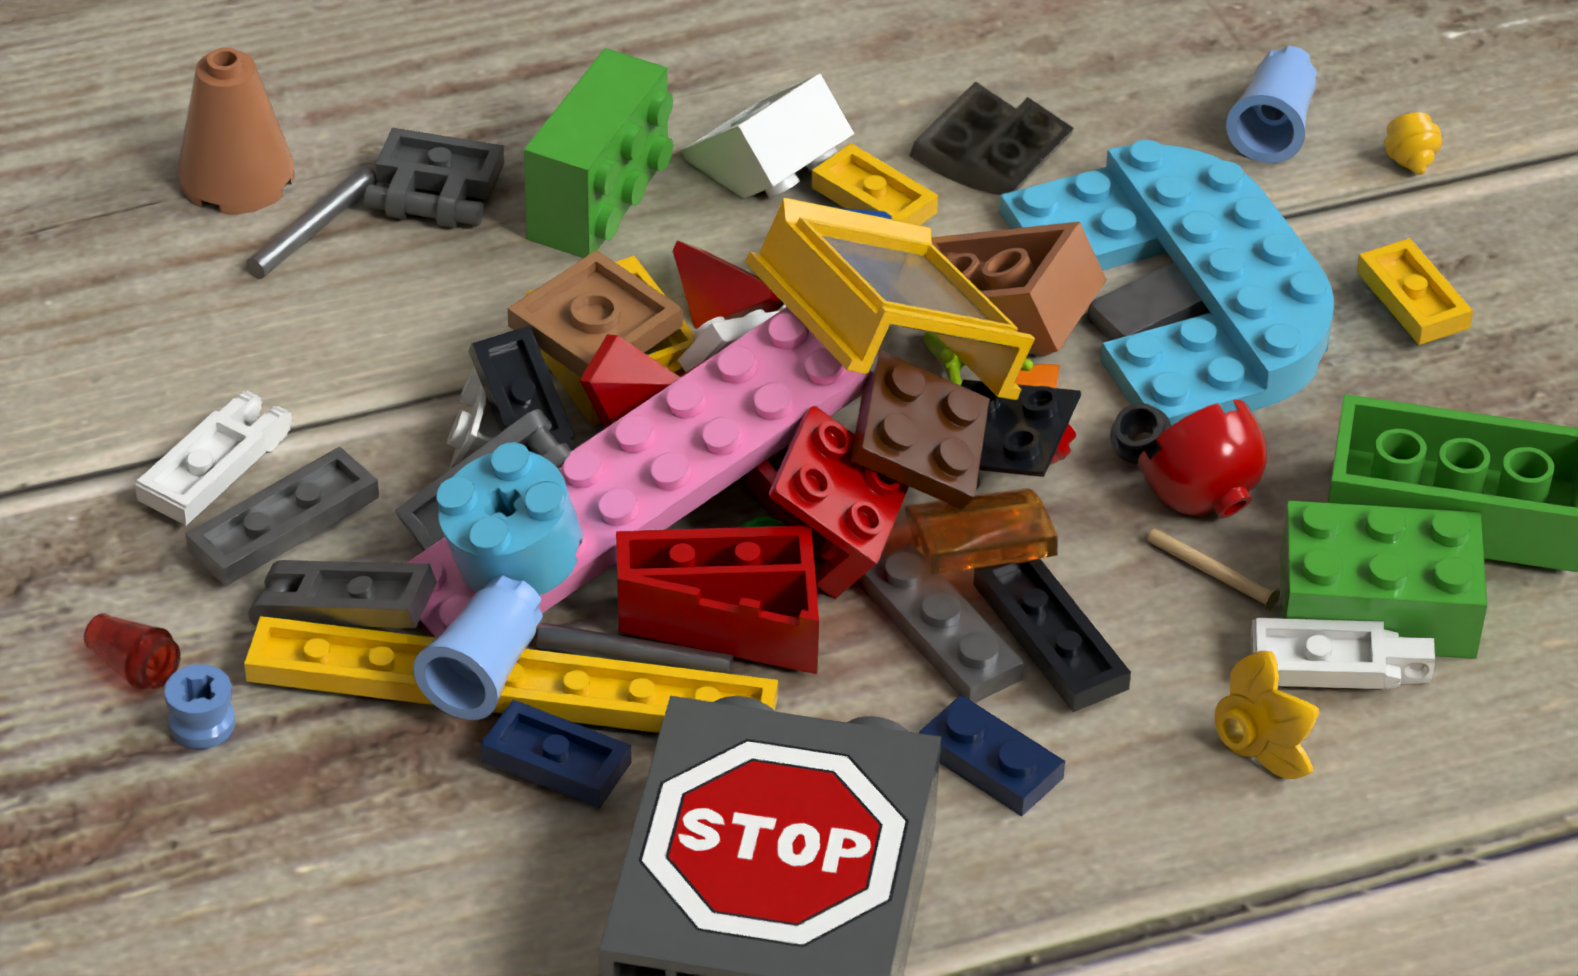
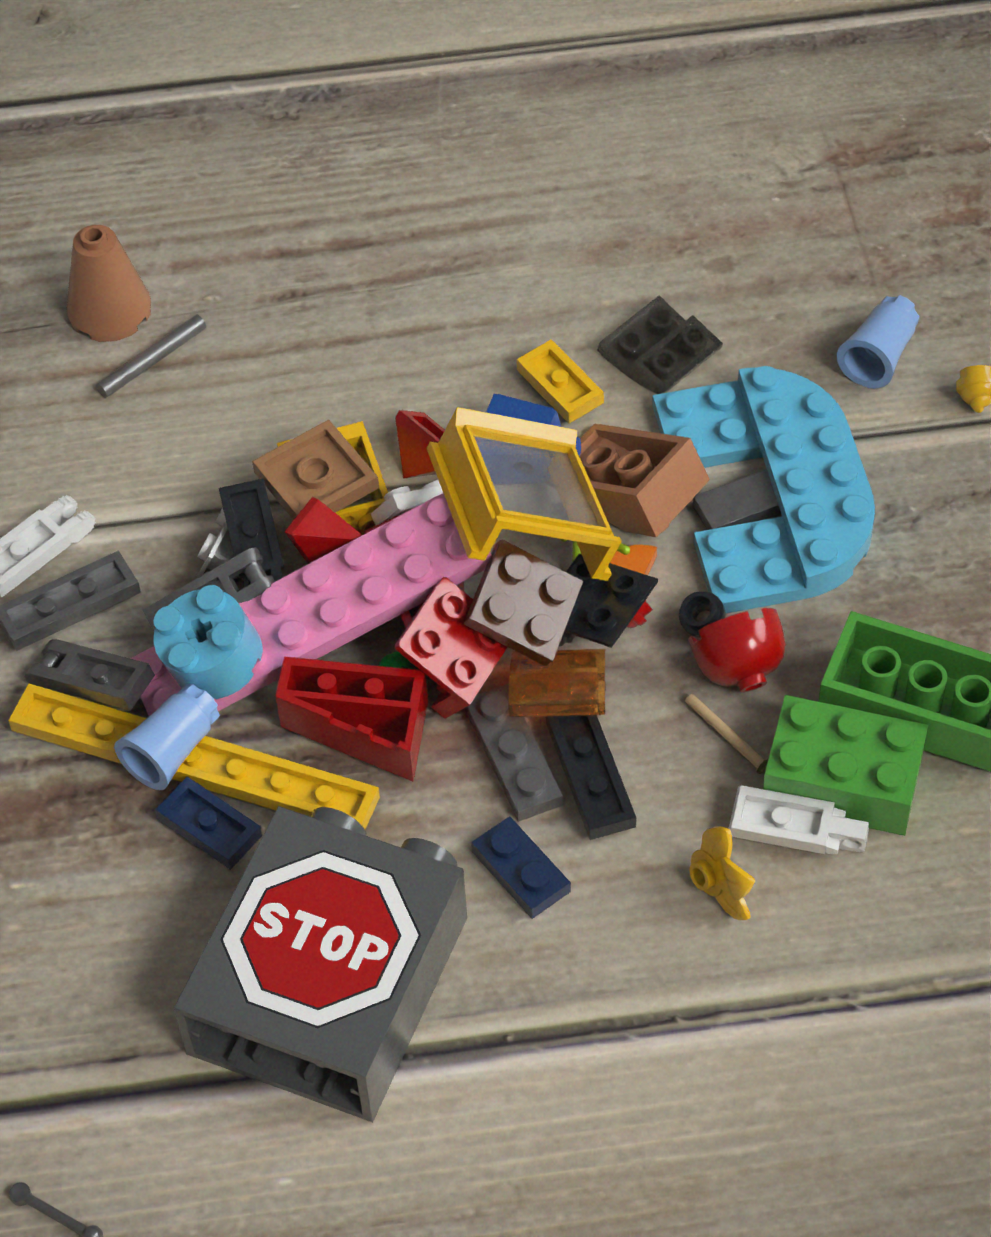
camera: 15 degrees right, 10 degrees up
dark grey plate [364,127,504,228] -> none
bright green brick [524,48,673,258] -> none
flat silver bar [537,622,733,674] -> none
white slope [680,73,854,199] -> none
yellow plate [1356,238,1473,345] -> none

